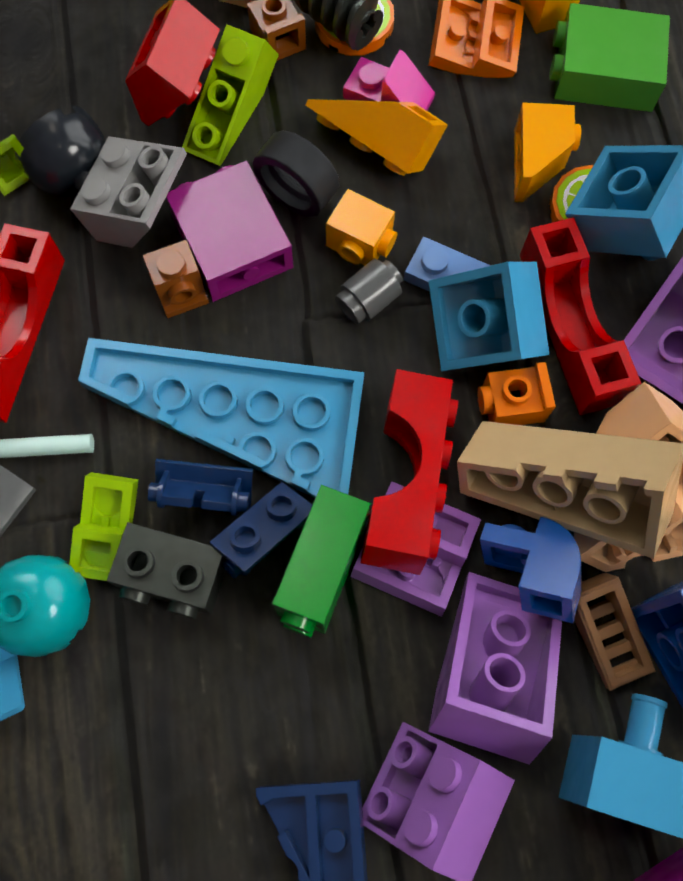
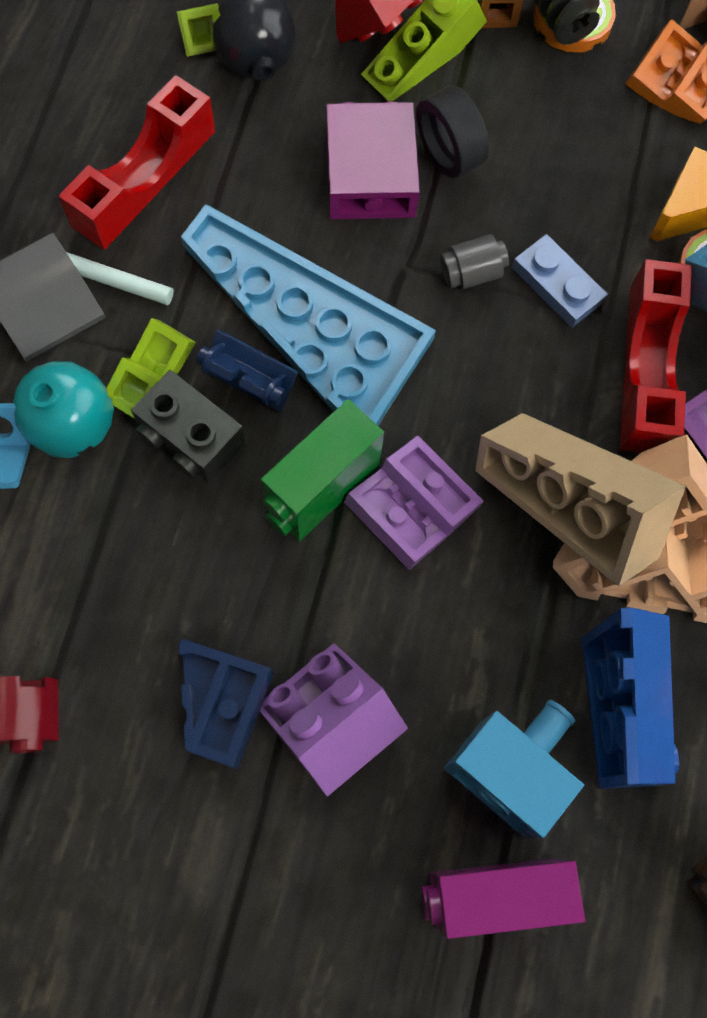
camera: 20 degrees right, 0 degrees up
light grey slope [70,136,187,248] -> none
dark orange brick [142,240,209,318] -> none
dark blue hinge [210,482,312,578] -> none
light orange slope [305,99,448,175] -> none
light orange brick [326,189,397,265] -> none
dark pink slope [343,50,435,111] -> none
red arch [360,369,458,575] -> none
dark azure slope [428,262,549,371] -> none
medium lavender slope [428,572,562,765] -> none
orange brick [478,362,556,425] -> none
blue brick [480,516,582,623] -> none
medium nougat slope [574,573,655,691] -> none

